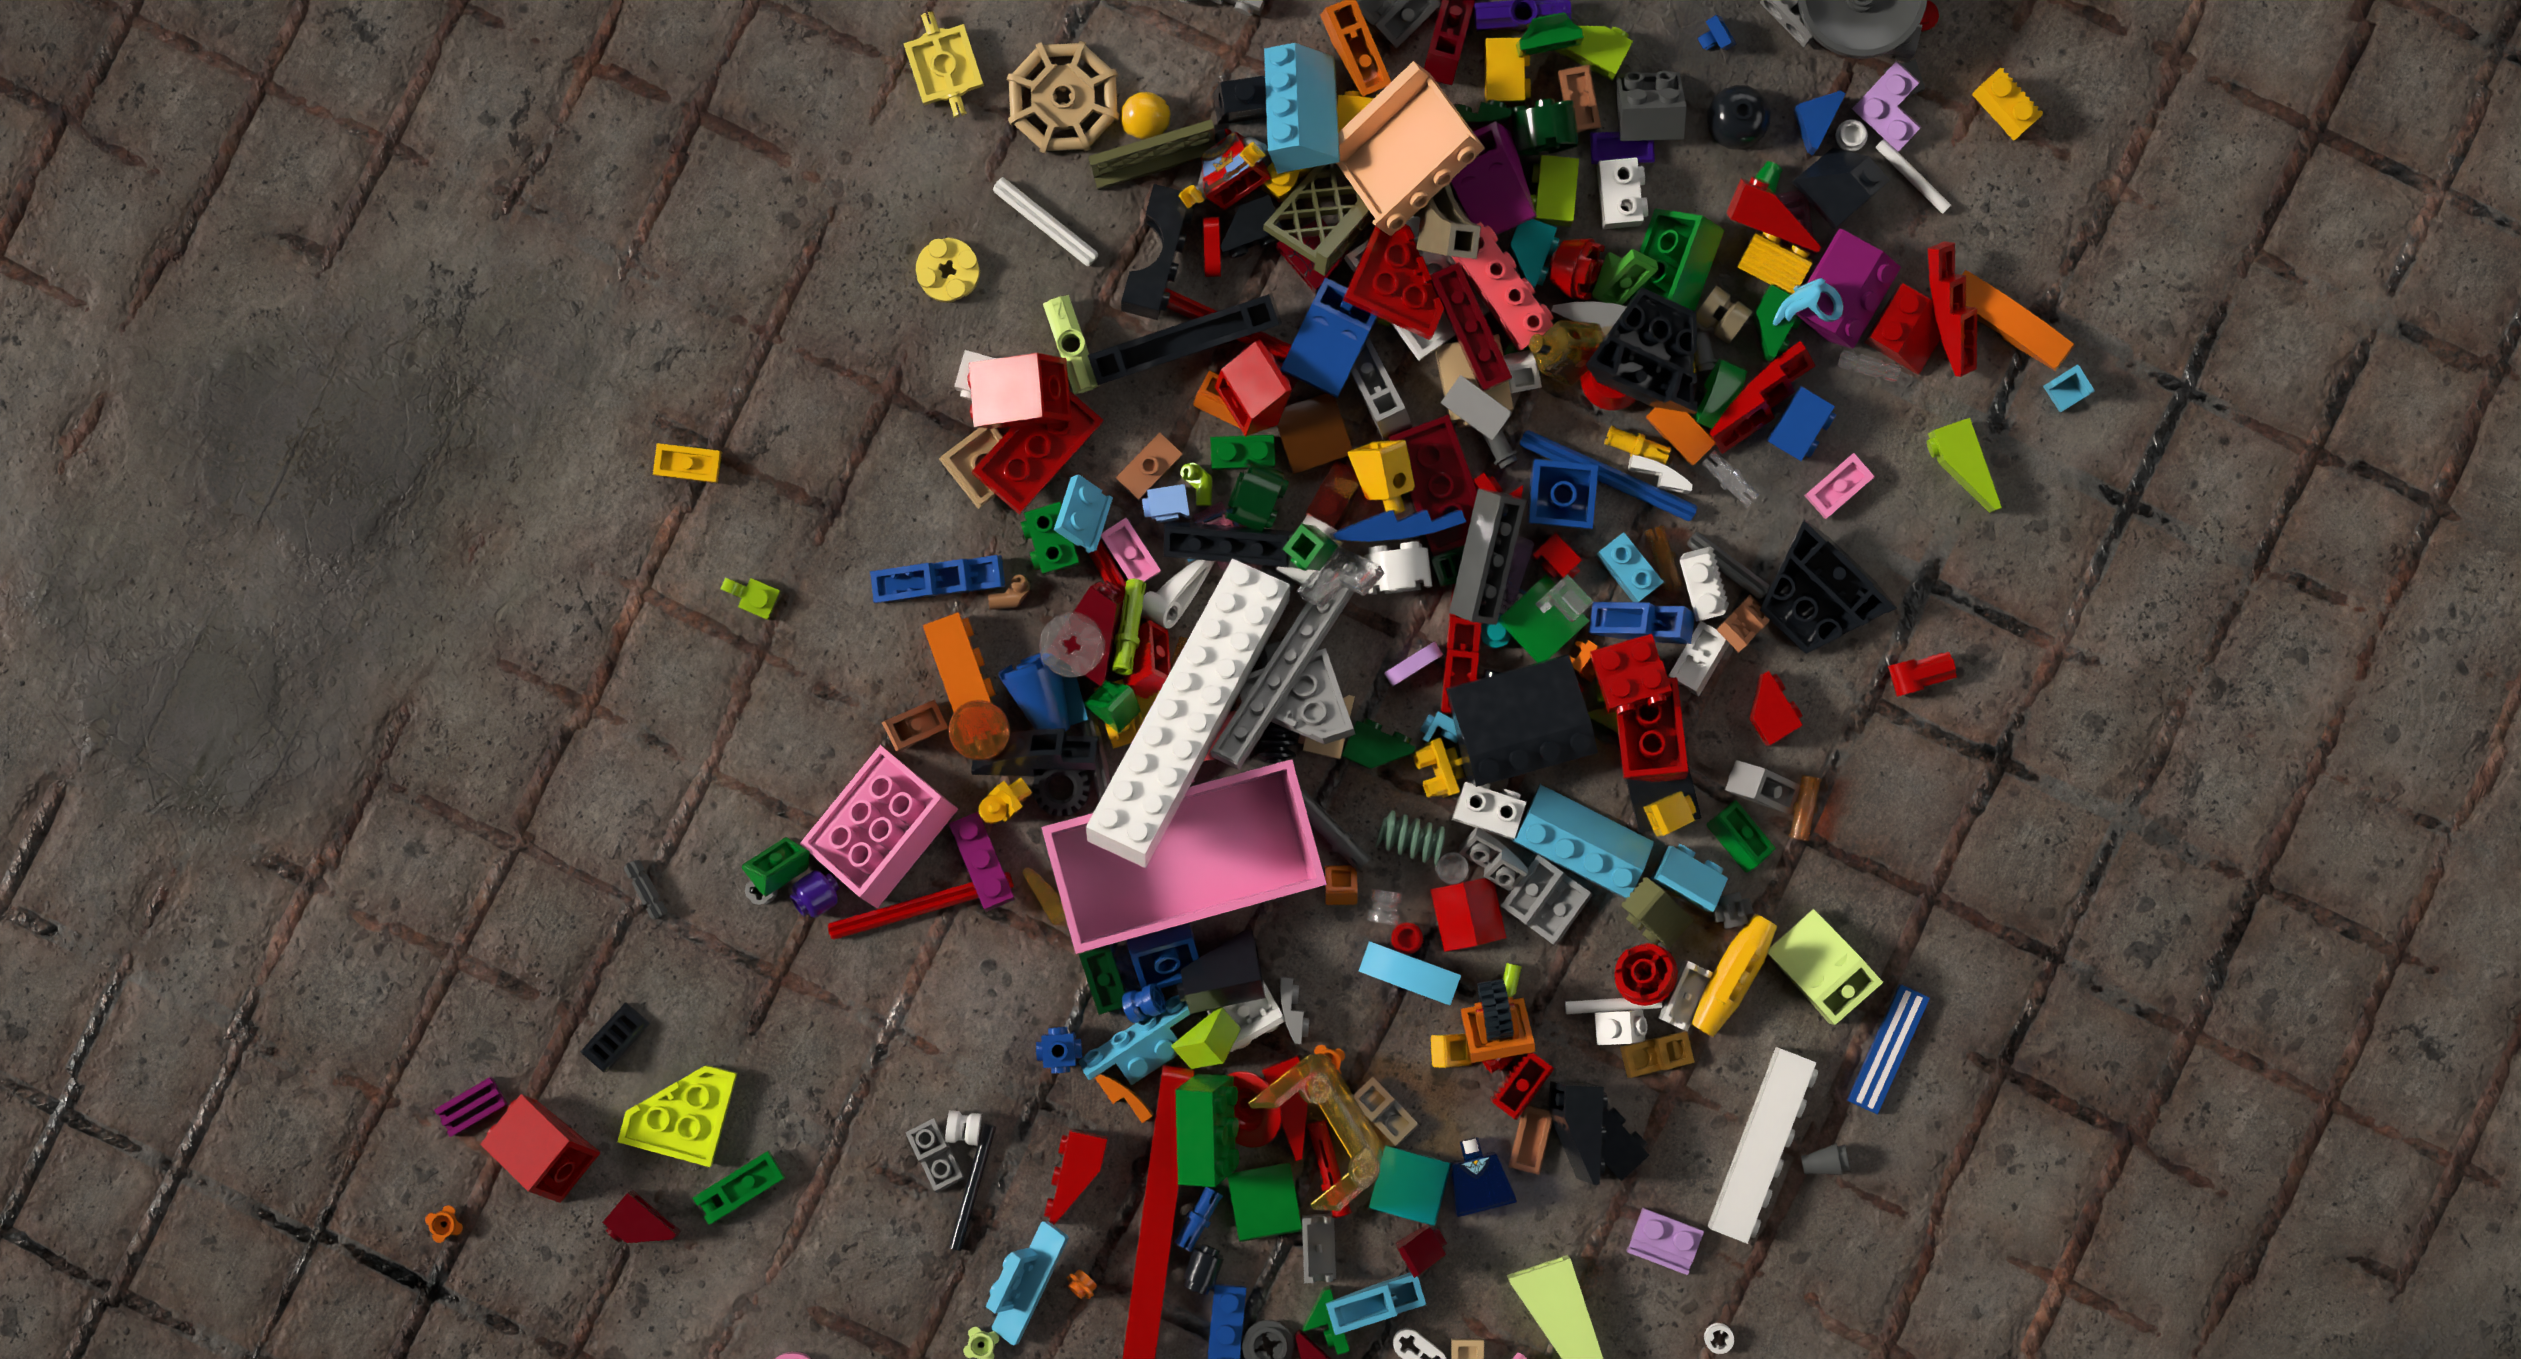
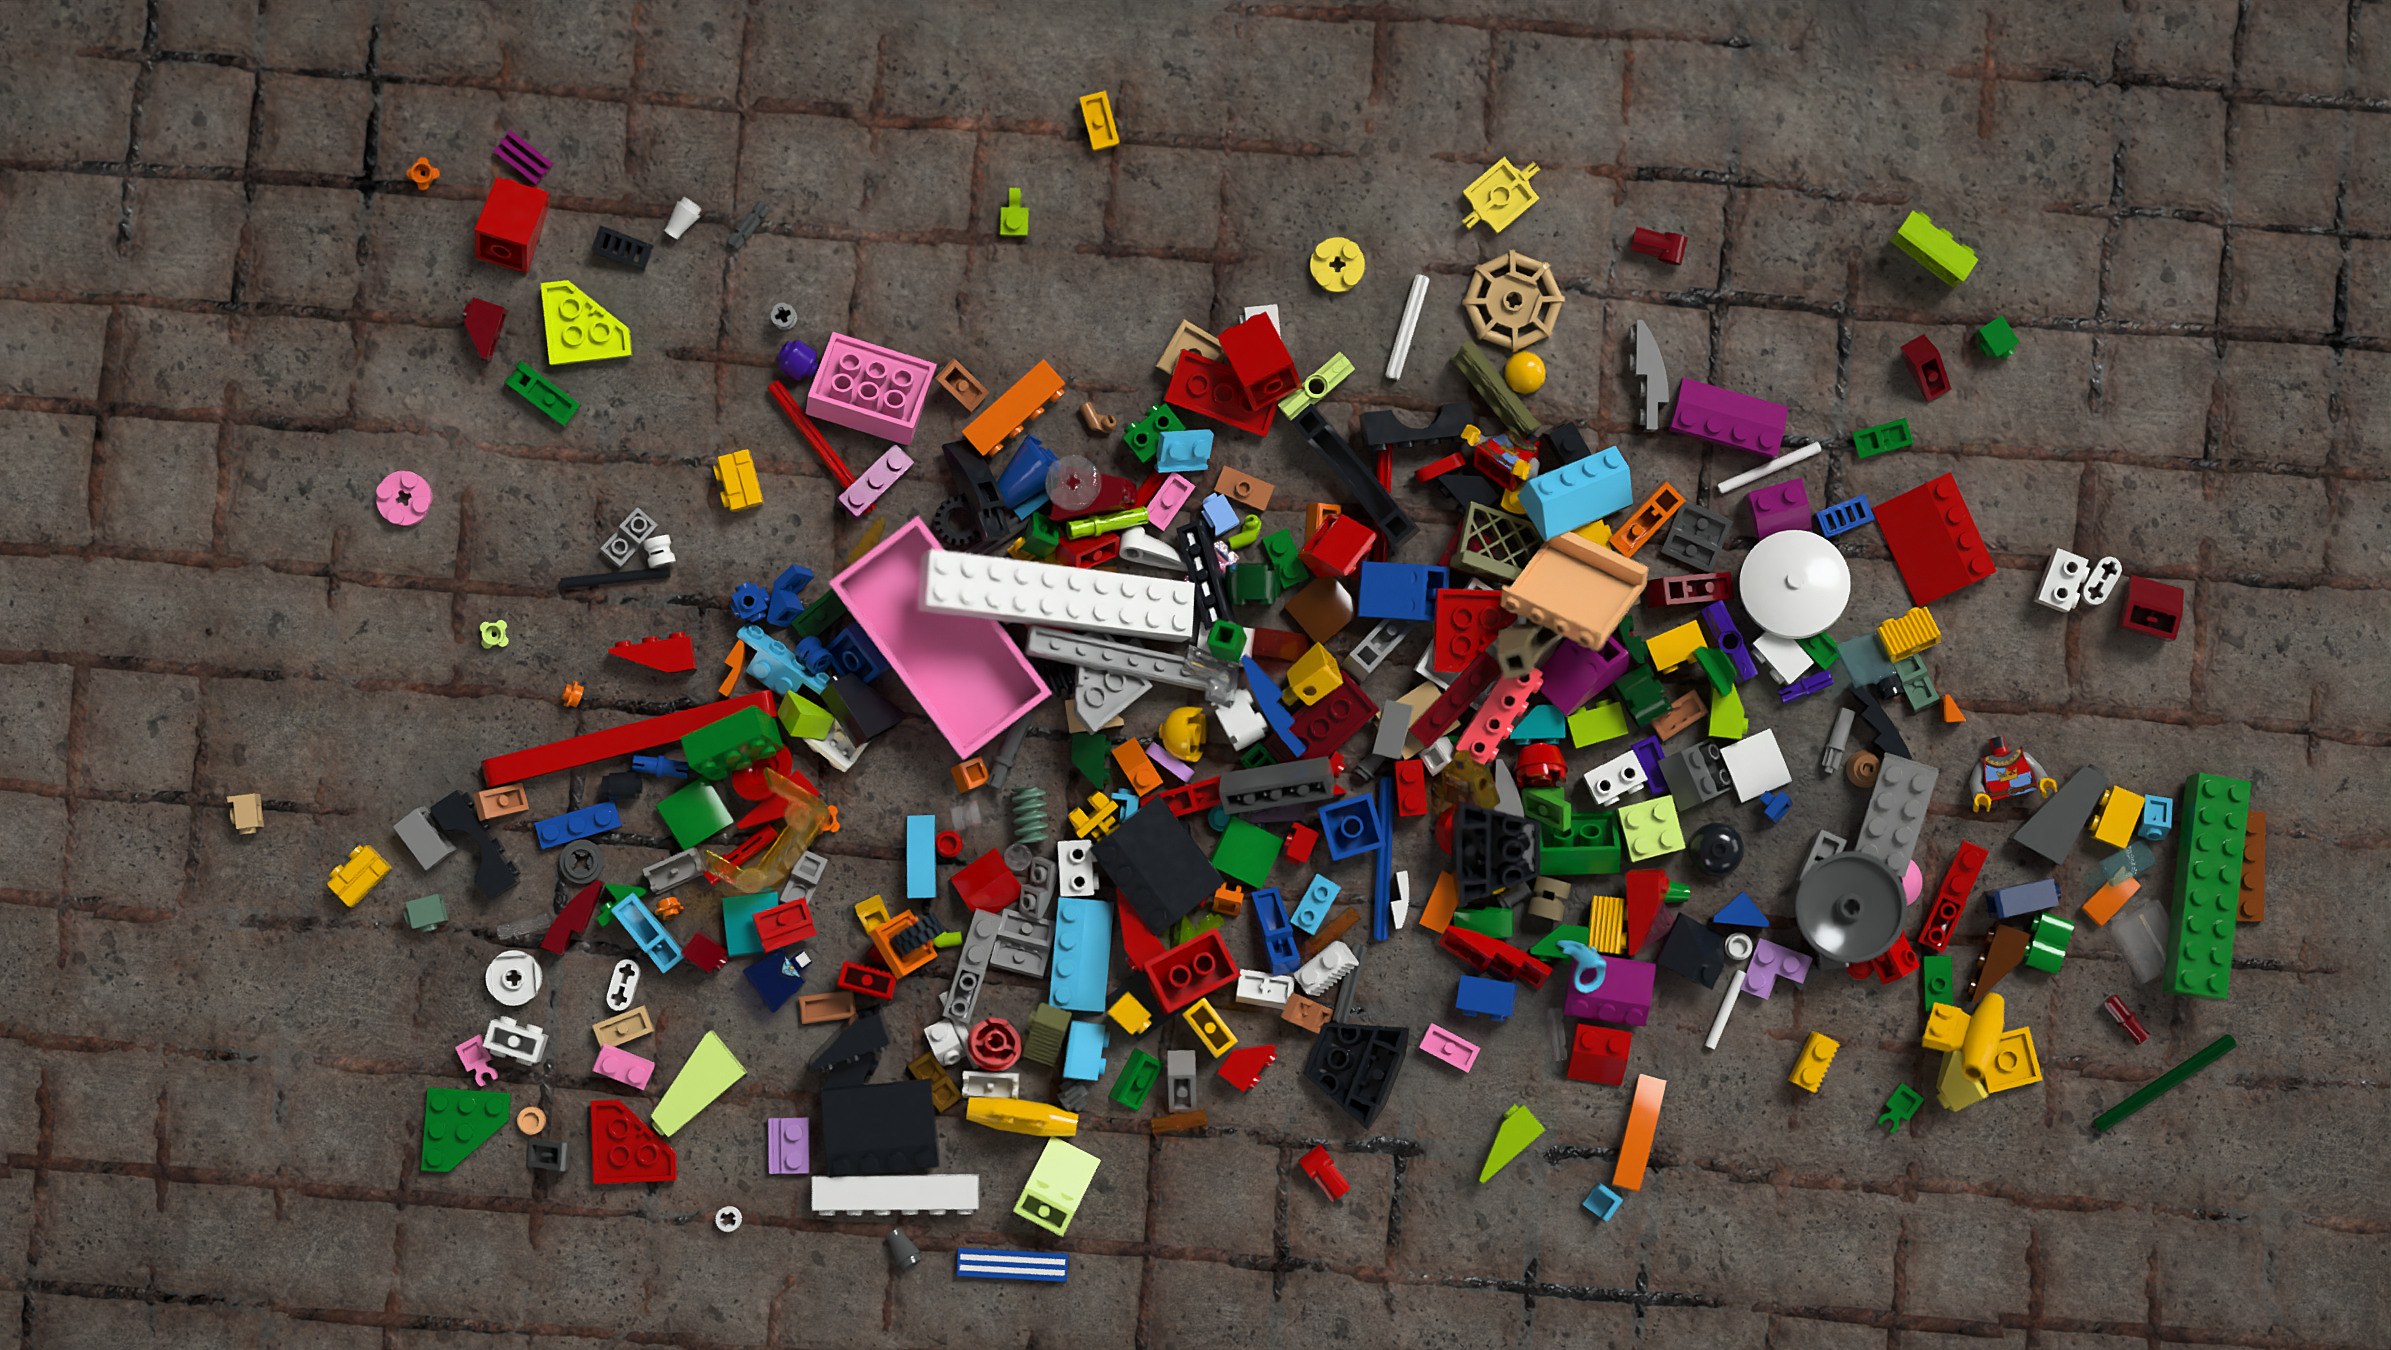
camera: 70 degrees right, 0 degrees up
green slope [742,837,810,897] -> none
blue slope [870,555,1005,603] -> none
clear orange head [949,700,1010,760] -> none
yellow hips [979,778,1032,824] -> none
medium azure bracket [986,1221,1069,1345] -> none
light grey slope [1280,977,1309,1044] -> none
clear panel [1535,574,1594,622] -> none
red plate [1590,634,1672,716] -> none
yellow pin [1604,425,1671,465] -> none
clear pin [1701,450,1761,509] -> none
red slope [1928,241,1977,377] -> none
none -> orange plate [654,897,684,920]
none -> white cone [665,197,702,239]
none -> yellow brick [713,449,764,512]
none -> red plate [751,897,818,953]
none -> blue slope [767,564,814,628]
none -> black slope [820,1078,940,1178]
none -> light grey slope [942,908,1002,1024]
none -> orange slope [1112,737,1163,798]
none -> red slope [1116,888,1167,974]
none -> yellow cylinder [1159,707,1207,762]
none -> yellow brick [1182,997,1238,1058]
none -> red brick [1394,759,1427,817]
none -> yellowish green brick [1615,795,1686,862]
none -> white slope [1720,729,1792,803]
none -> green plate [1877,1082,1924,1134]

